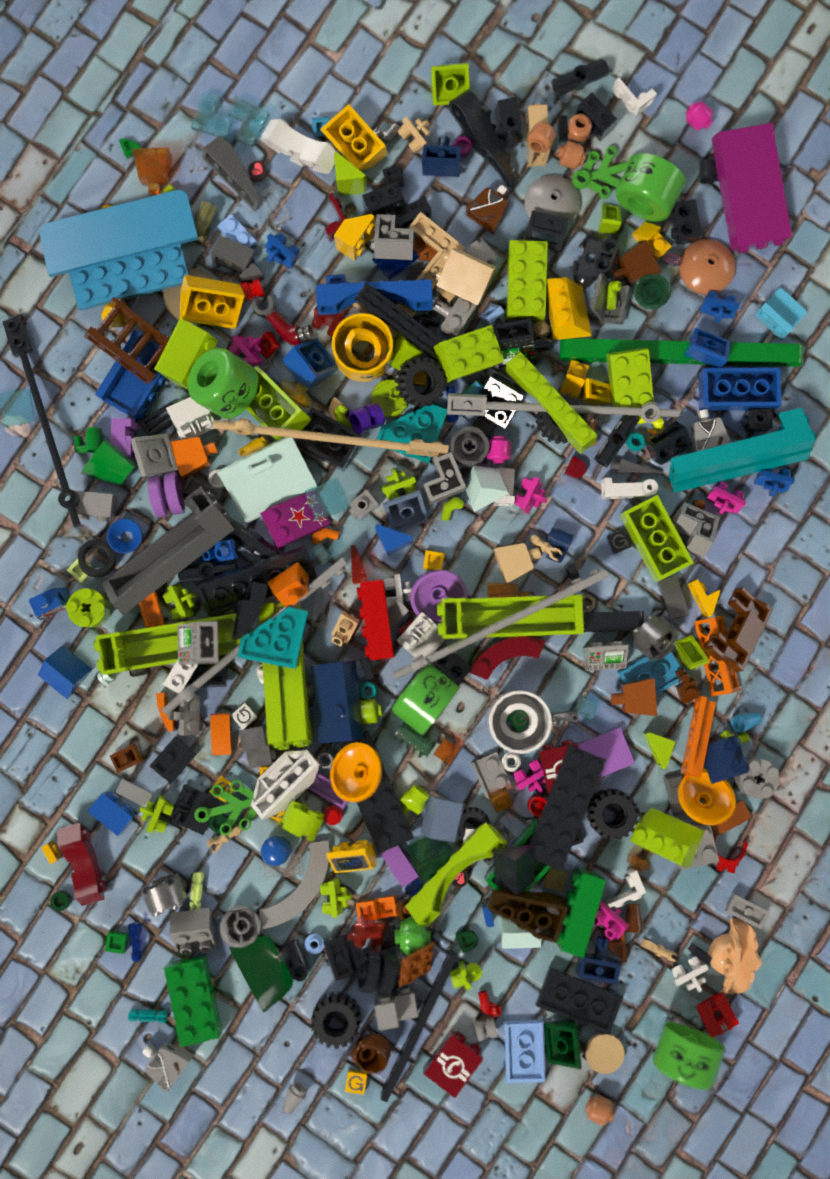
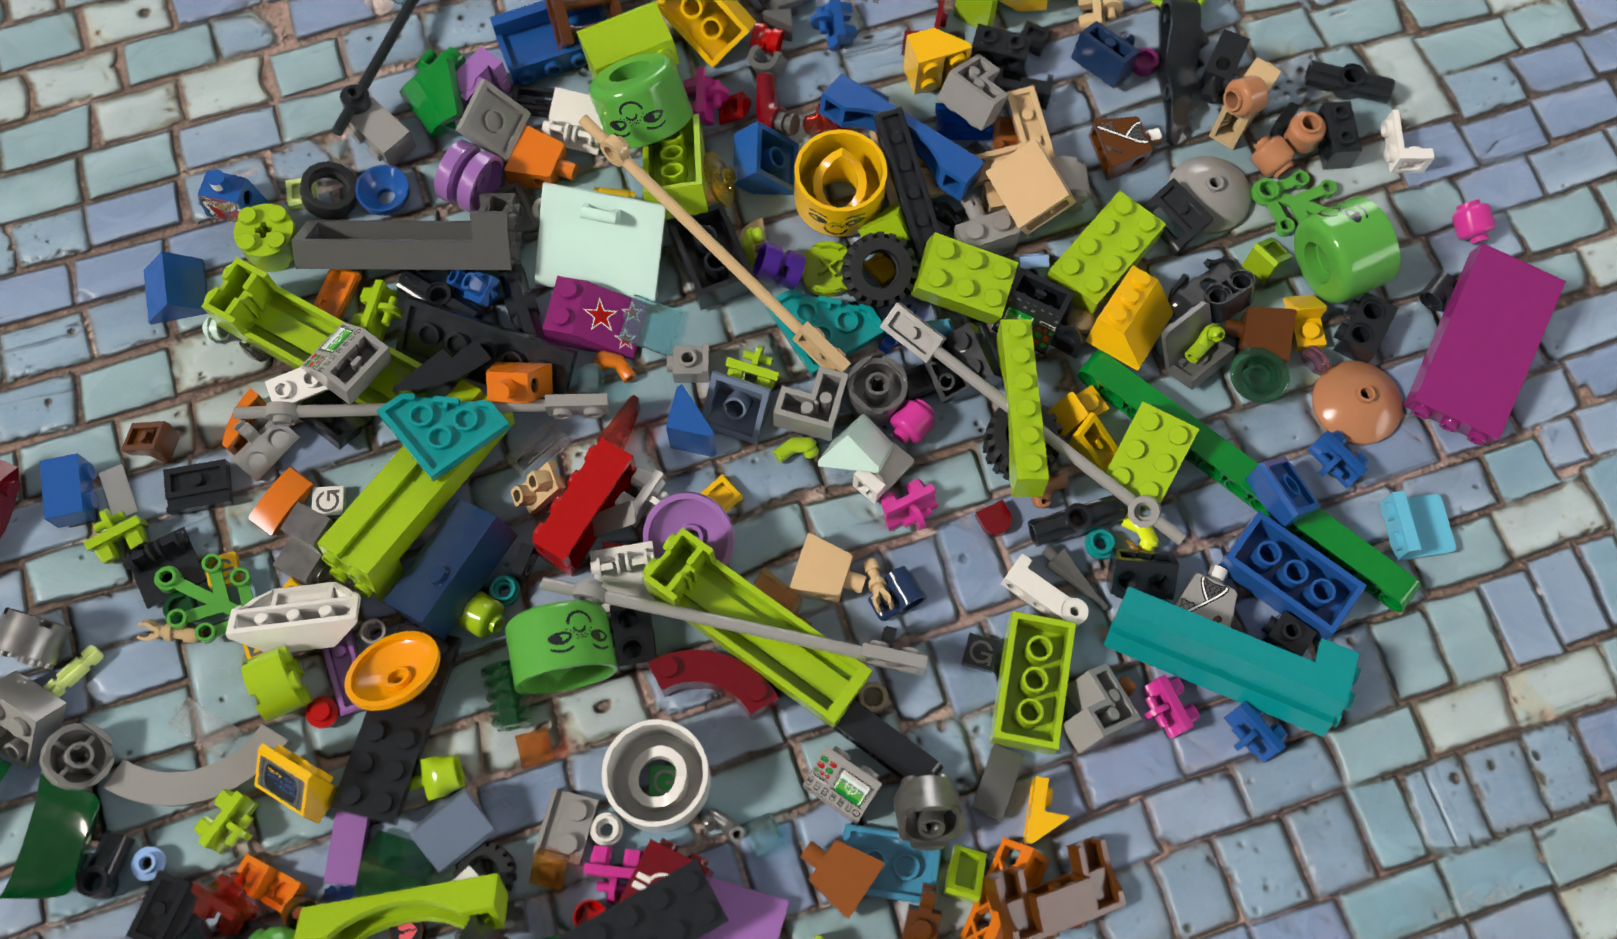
camera: 40 degrees right, 15 degrees down
blue hair [260,836,292,867] -> none

